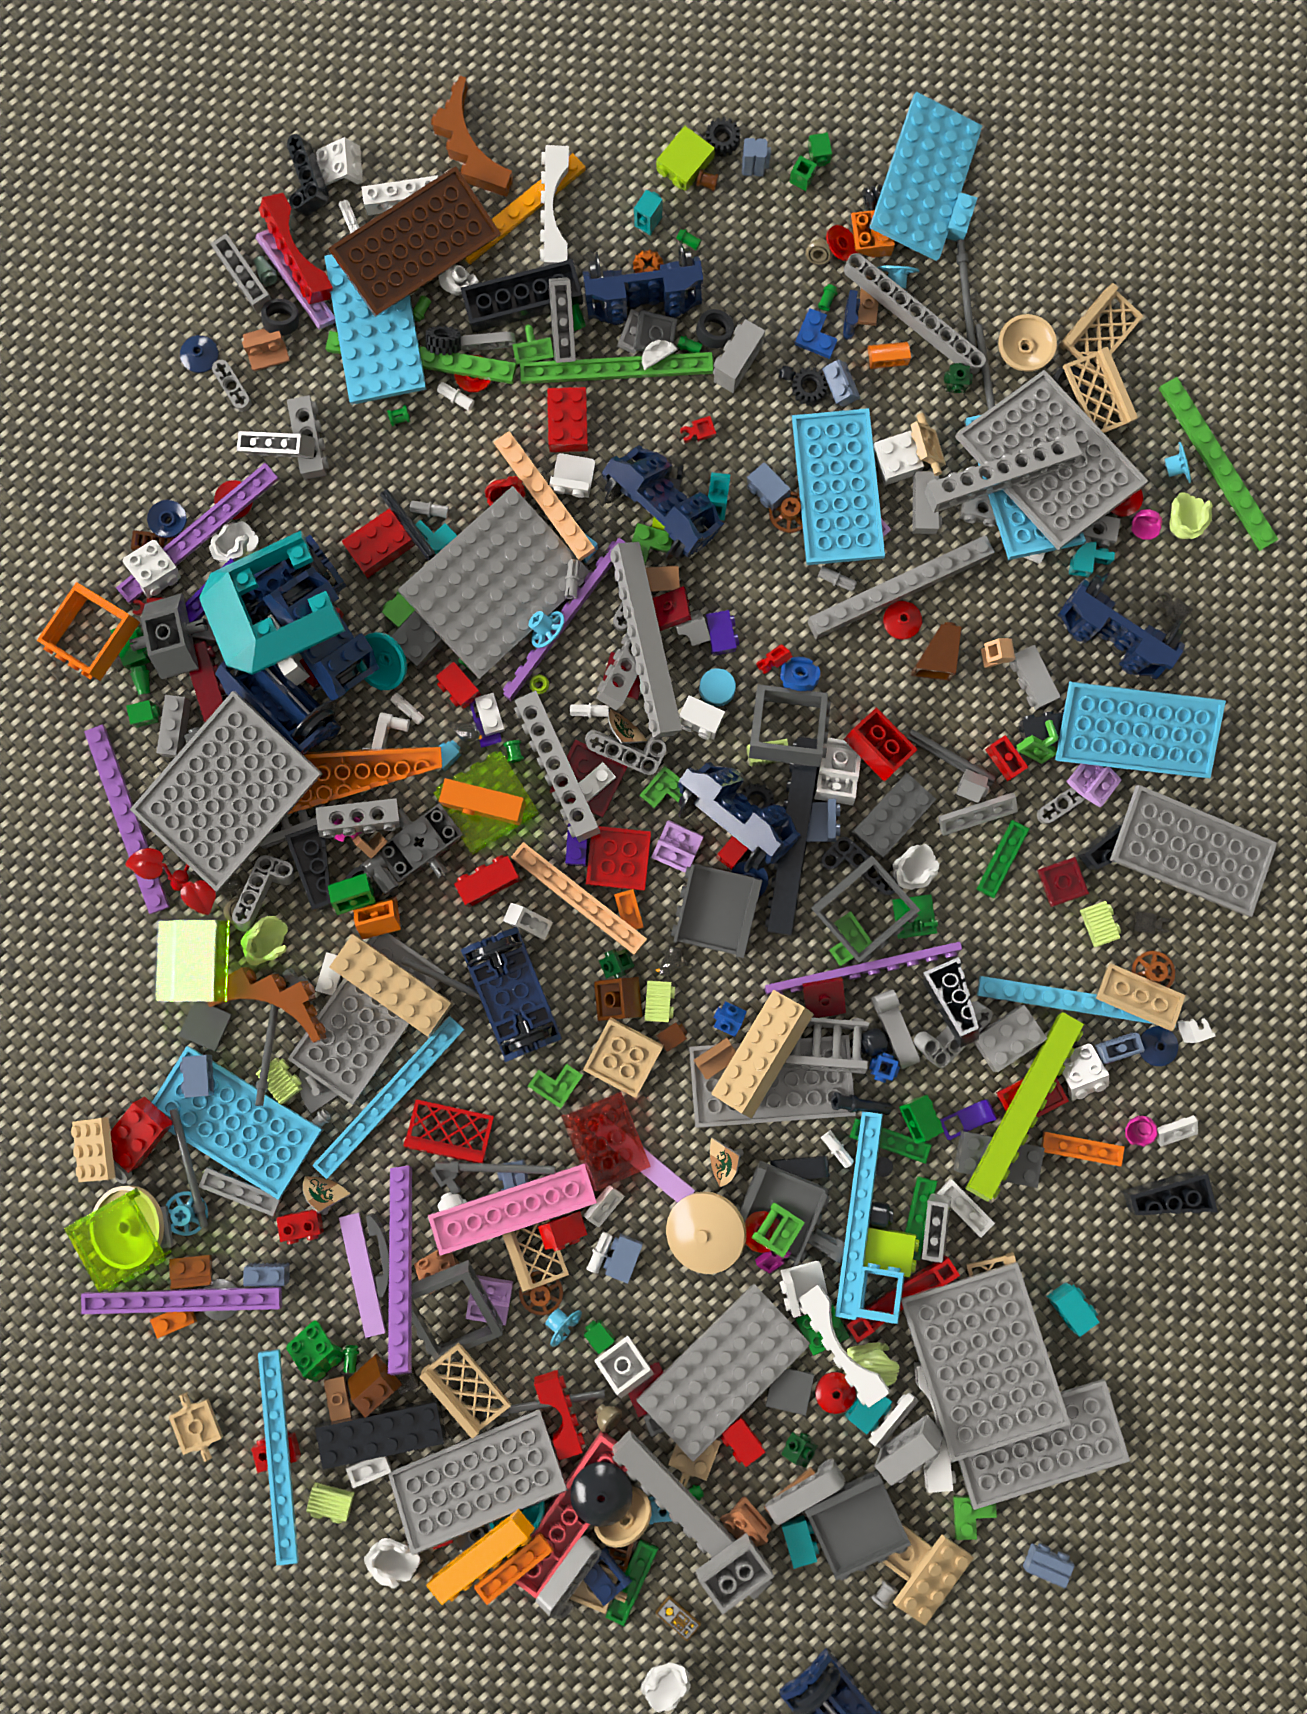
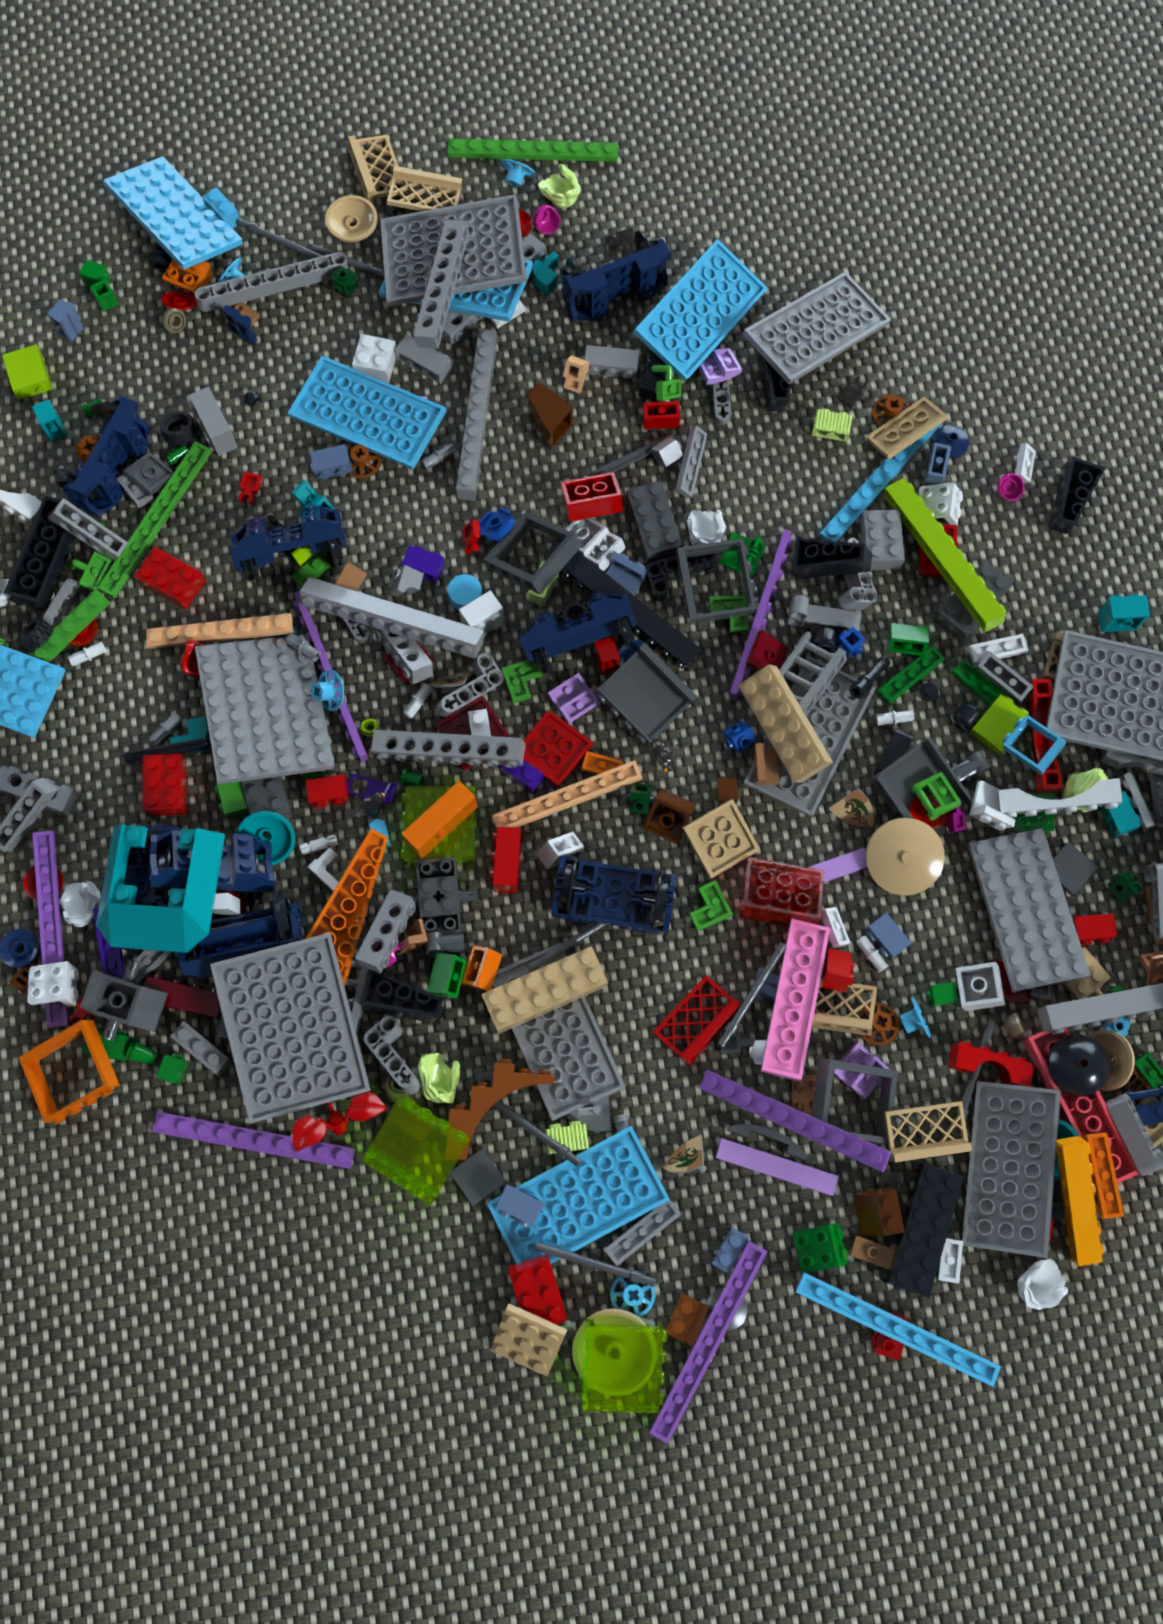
camera: 60 degrees left, 10 degrees down
orange plate [150,1311,197,1339] -> none
tan plate [168,1392,223,1462] -> none
red brick [276,1209,324,1244] -> none
yellowish green brick [306,1483,355,1523] -> none
medium azure plate [312,1016,465,1179] -> none
white plate [315,952,341,995] -> none
green pin [343,1345,359,1373] -> none
green bush [387,405,411,427] -> none
white plate [475,693,505,736] -> none
white bracket [550,453,595,498] -> none
white tile [642,340,678,370] -> none
yellowish green brick [645,981,675,1022] -> none
dark red plate [652,586,692,631] -> none
reddish brown bush [696,169,719,192] -> none
black tyre [706,117,740,157] -> none
black tyre [792,367,828,406] -> none
blue plate [794,308,838,359] -> none
red dish [815,1372,856,1414] -> none
green pin [818,284,838,311] -> none
sand blue brick [822,360,860,407] -> none
medium azure plate [835,1111,883,1320] -> none
orange brick [868,342,911,369] -> none
red dish [883,601,922,640] -> none
tan plate [911,413,946,476] -> none
dark purple piece [940,1099,997,1140] -> none
green tile [976,820,1030,899] -> none
dark red plate [1037,857,1089,907] -> none
orange plate [1041,1131,1125,1167] -> none
white hinge [1177,1019,1215,1043] -> none

